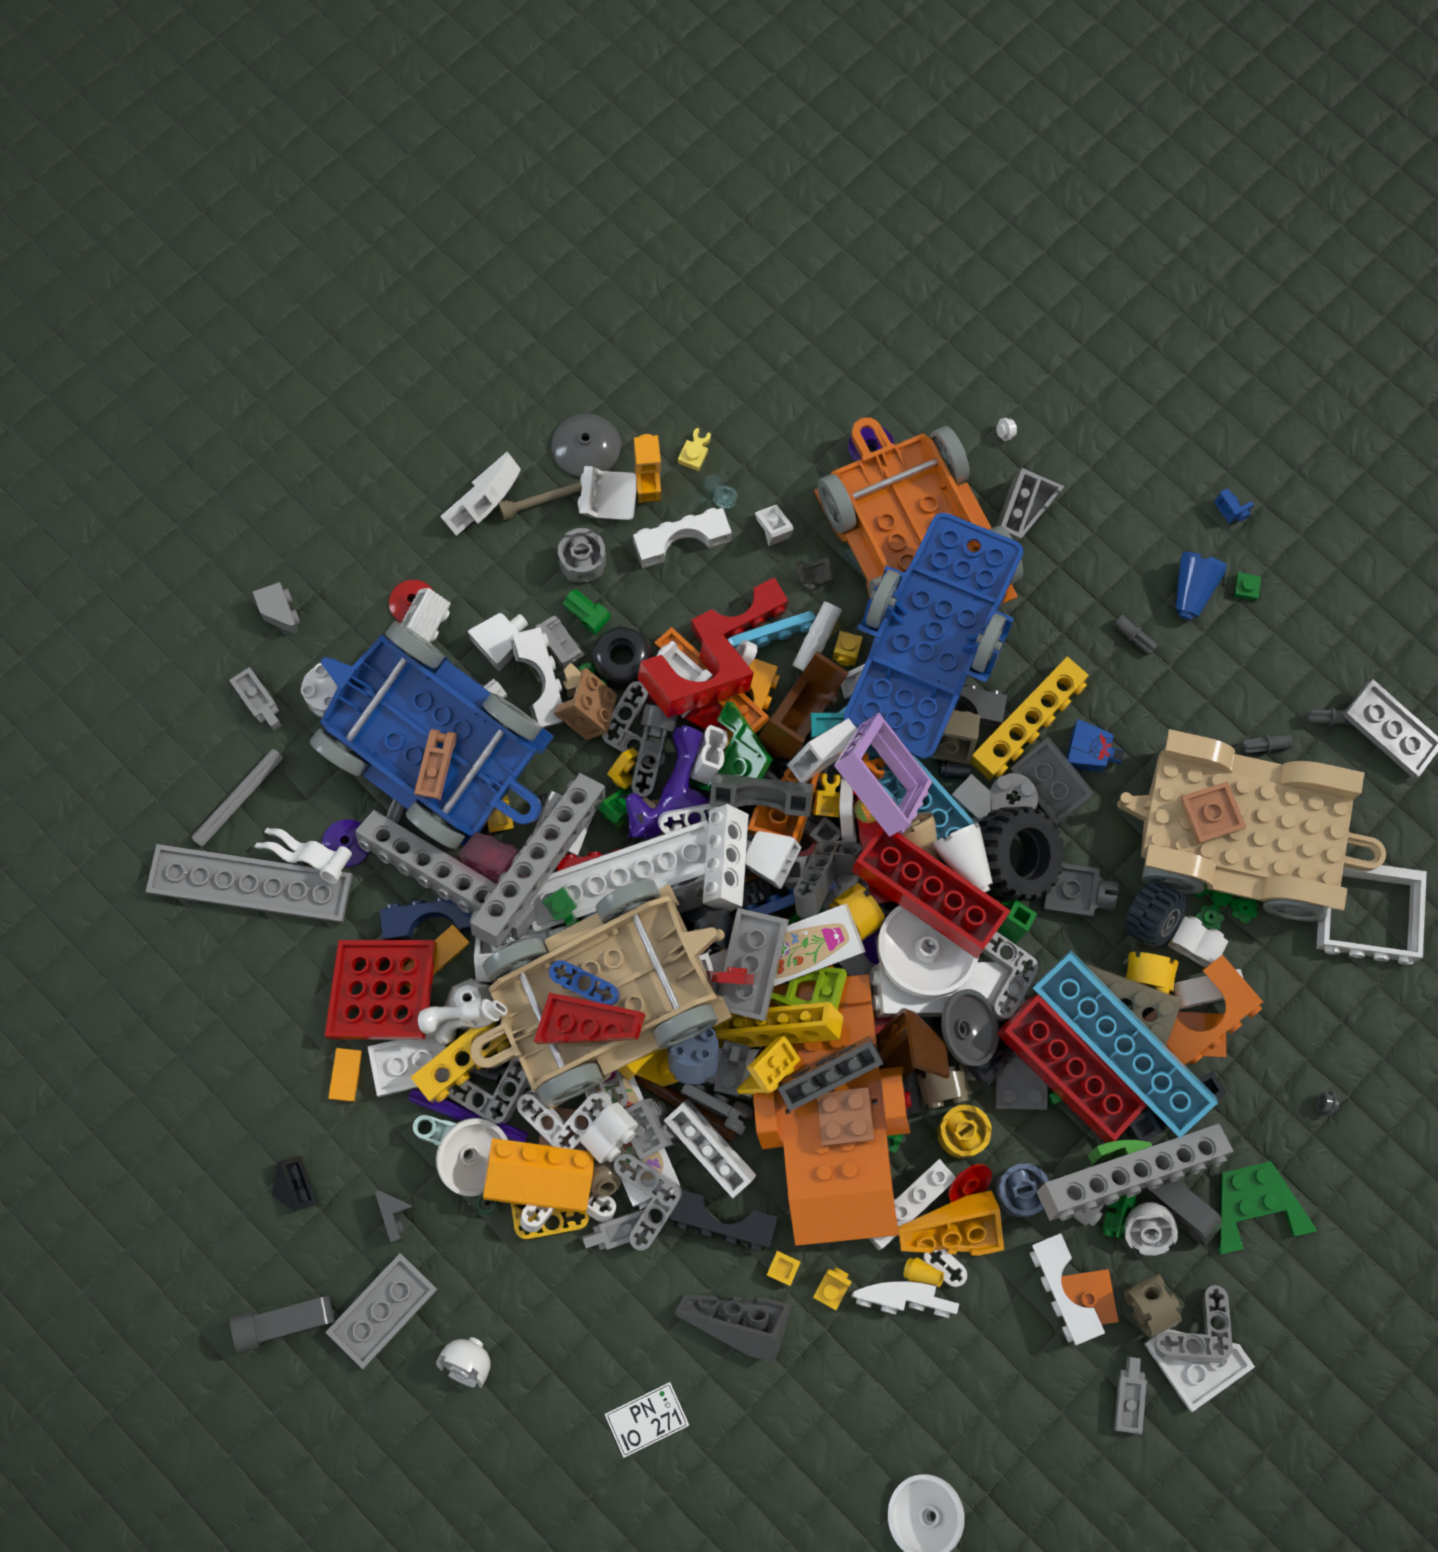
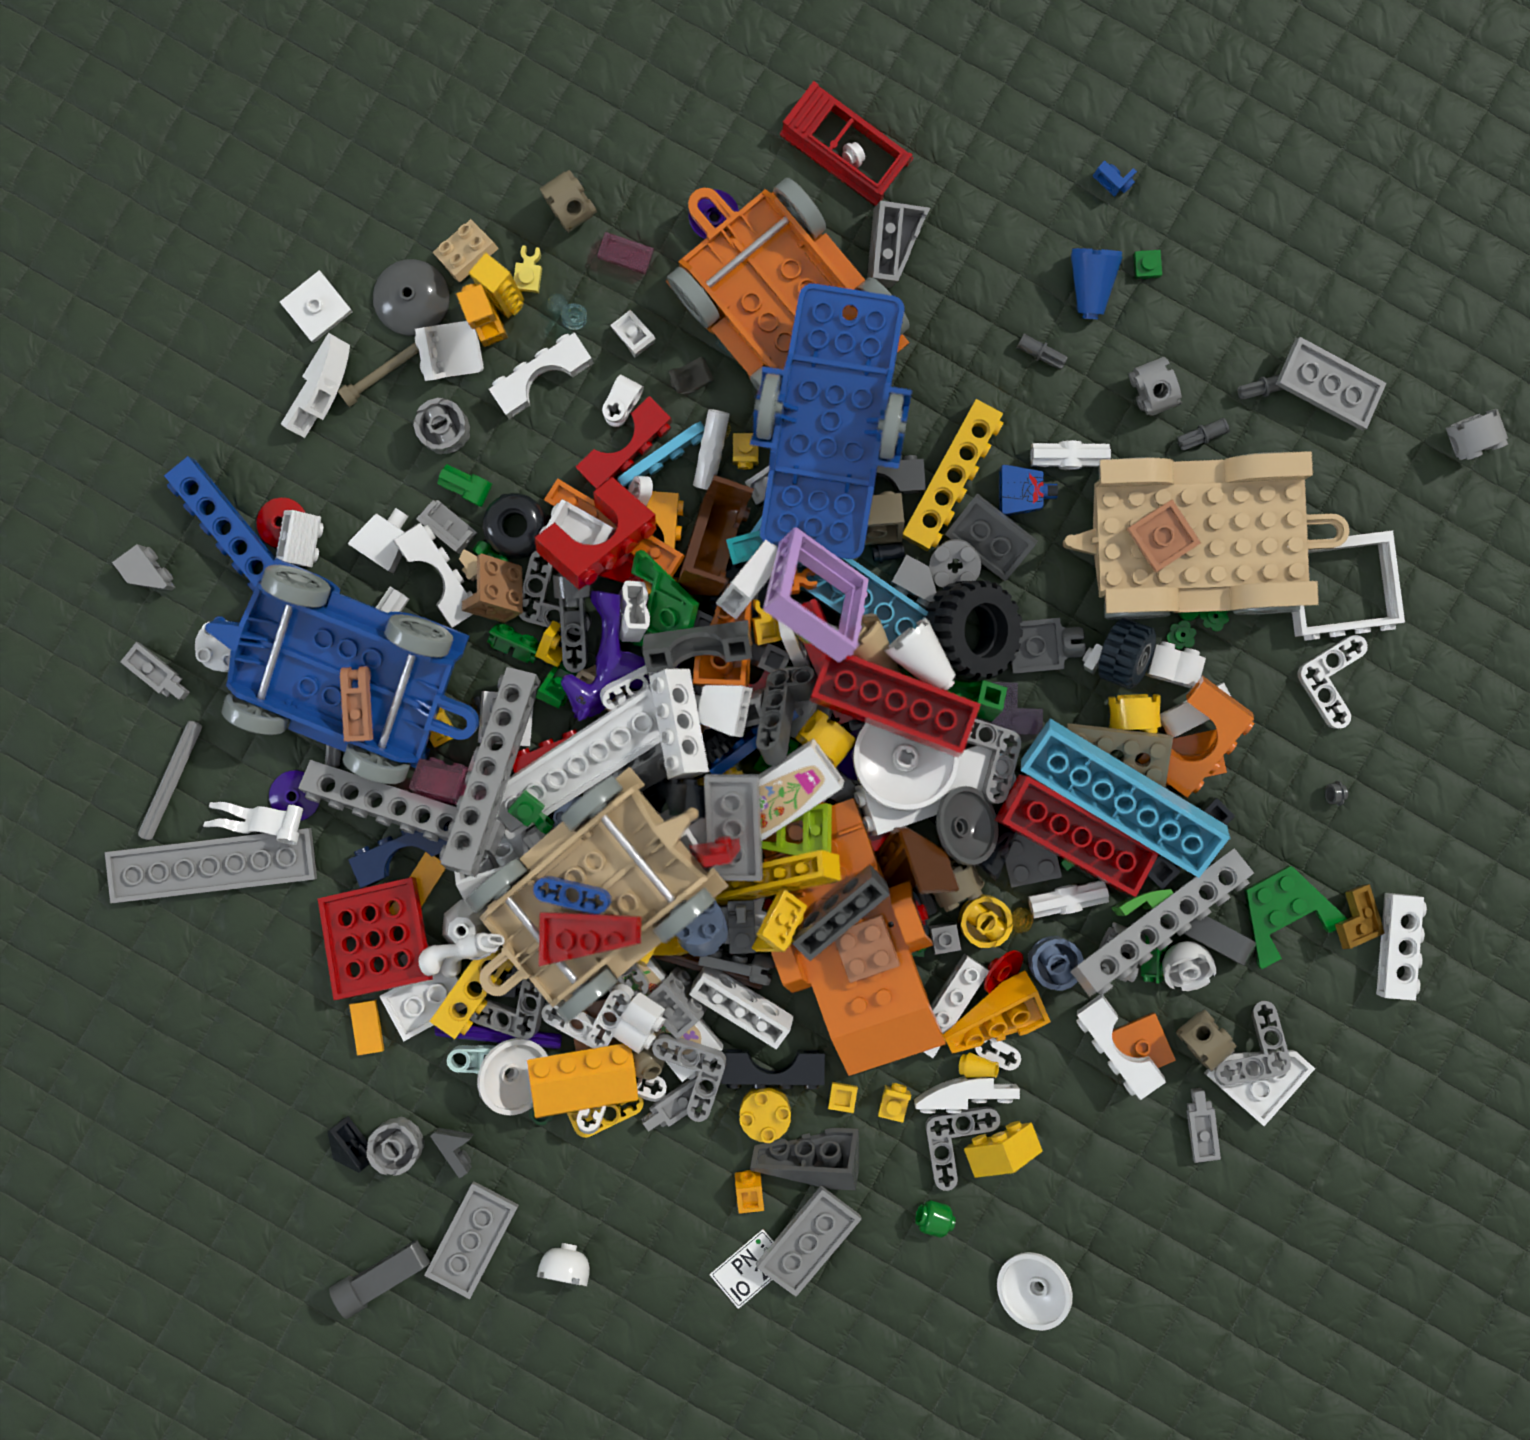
camera: 10 degrees left, 15 degrees up
none -> blue brick [164,456,276,592]
none -> white plate [280,270,353,343]
none -> light grey brick [367,1117,425,1176]
none -> tan plate [432,219,499,282]
none -> yellow brick [469,252,524,318]
none -> green hinge [487,623,540,664]
none -> dark tan brick [539,170,597,233]
none -> clear pink plate [597,232,654,275]
none -> white piece [602,374,644,427]
none -> light orange bracket [735,1170,764,1214]
none -> yellow brick [740,1085,791,1143]
none -> light grey plate [756,1186,862,1297]
none -> red piece [780,81,914,206]
none -> green head [915,1200,956,1238]
none -> light grey beam [925,1106,1000,1191]
none -> light grey brick [928,922,961,955]
none -> yellow brick [964,1121,1043,1178]
none -> clear purple plate [990,682,1043,735]
none -> clear yellow plate [1012,907,1033,933]
none -> white piece [1028,881,1109,918]
none -> white piece [1030,441,1111,470]
none -> white plate [1082,644,1103,675]
none -> light grey brick [1128,357,1182,416]
none -> white beam [1298,635,1367,729]
none -> pearl gold plate [1335,884,1385,949]
none -> white brick [1376,893,1427,1001]

